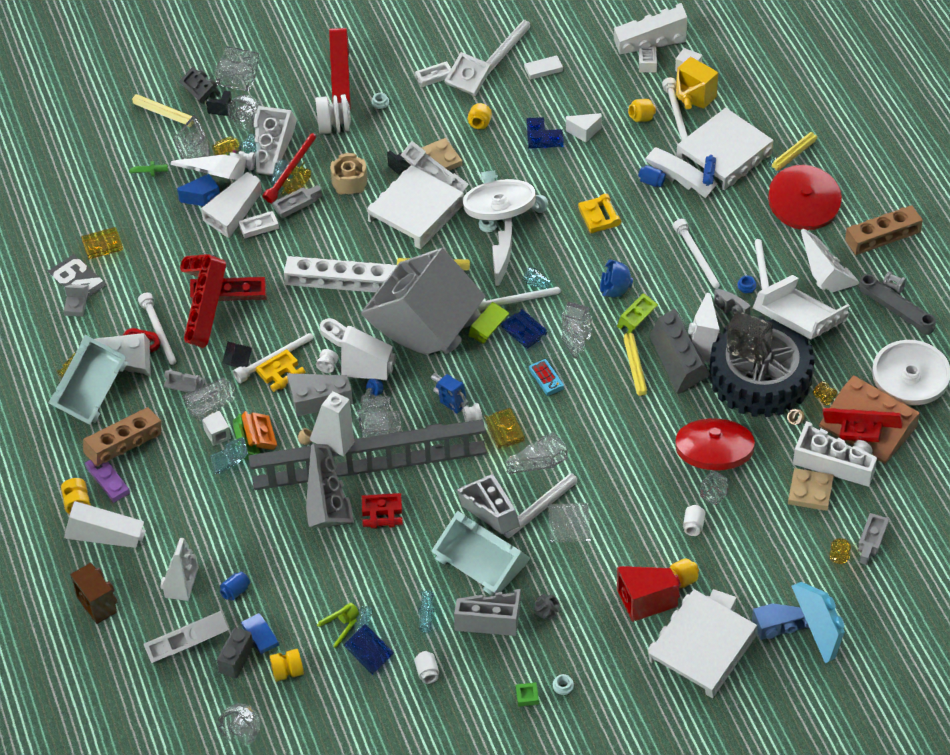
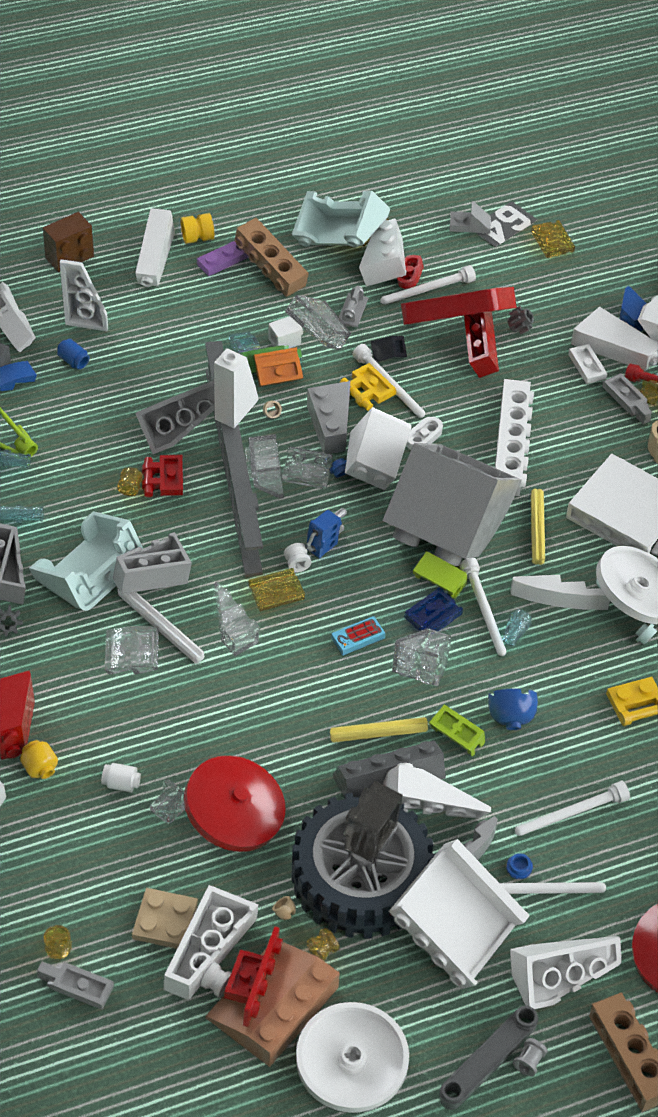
camera: 85 degrees right, 0 degrees up
none -> clear yellow wheel [117,467,143,496]

